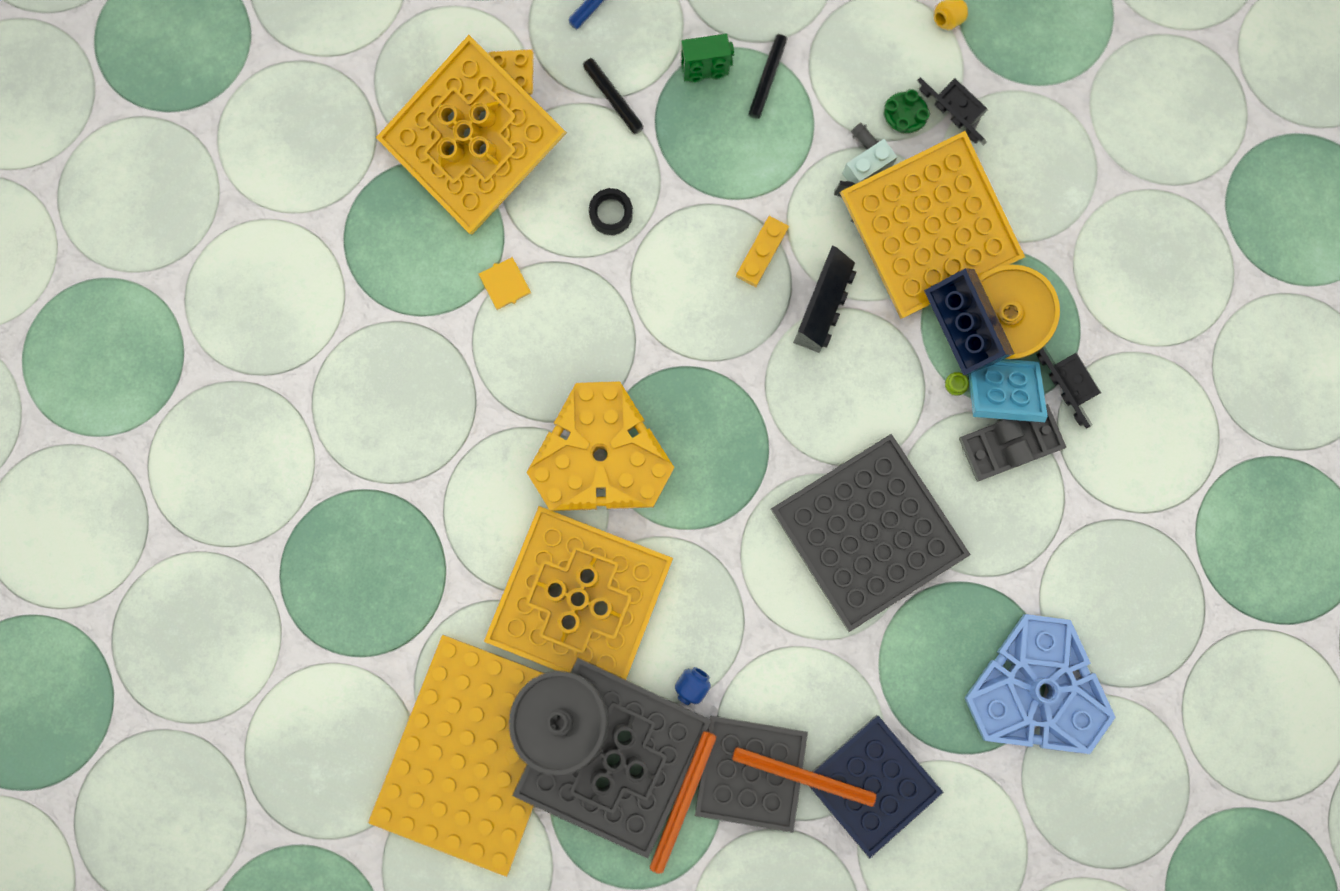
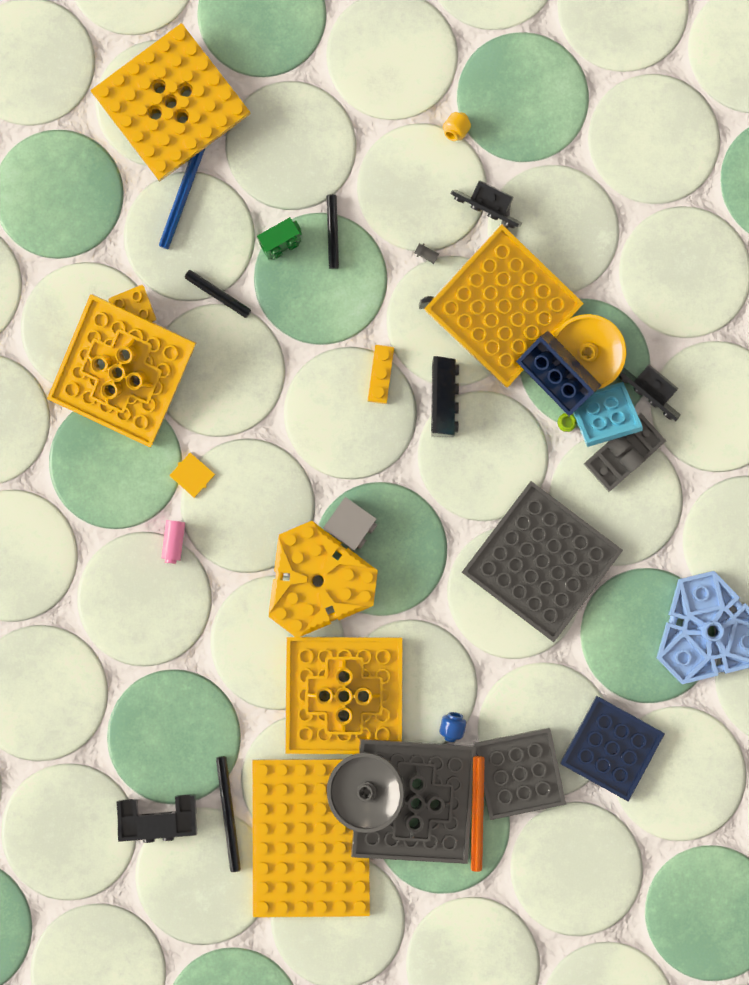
camera: 20 degrees left, 5 degrees up
black tyre [589,188,633,235] -> none
orange axle [732,747,876,806] -> none
light aqua brick [842,139,897,184] -> none
green dish [884,89,930,133] -> none
none -> black bracket [116,794,197,843]
none -> bright pink brick [161,520,185,564]
none -> black axle [216,756,241,872]
none -> light grey brick [323,497,377,551]

